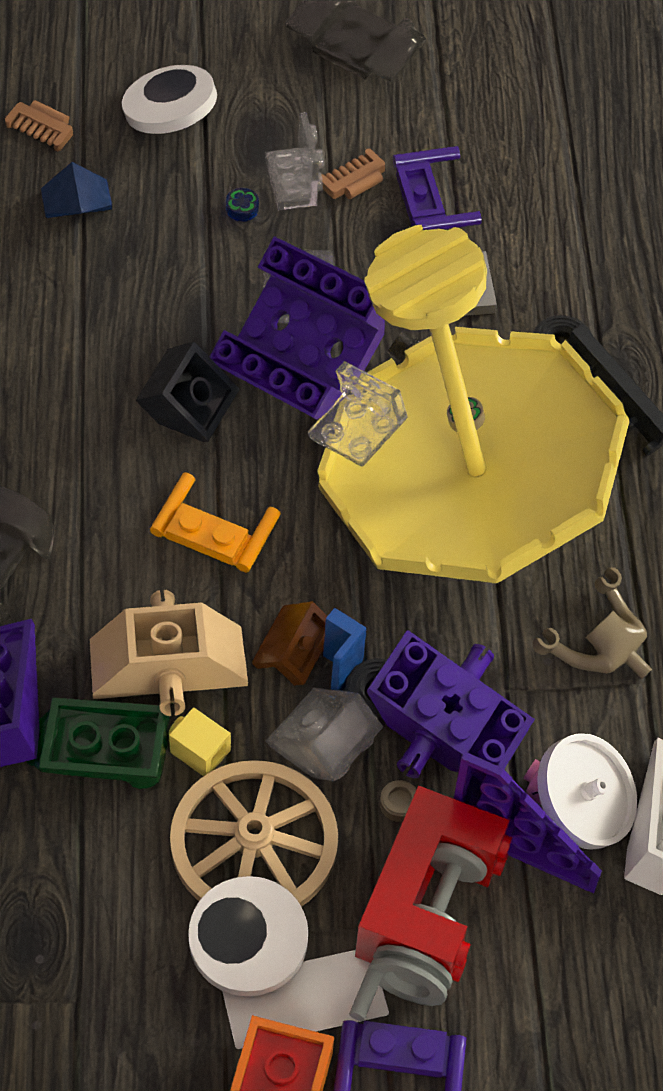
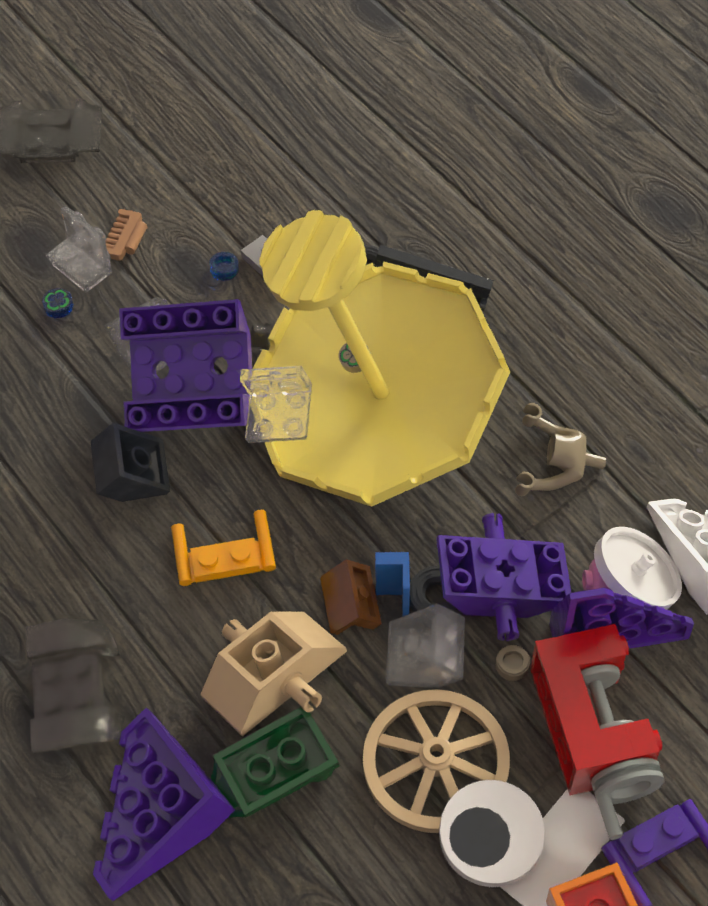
camera: 30 degrees left, 0 degrees up
light yellow brick [168,708,231,776] -> none
dark purple plate [393,146,482,230] -> none

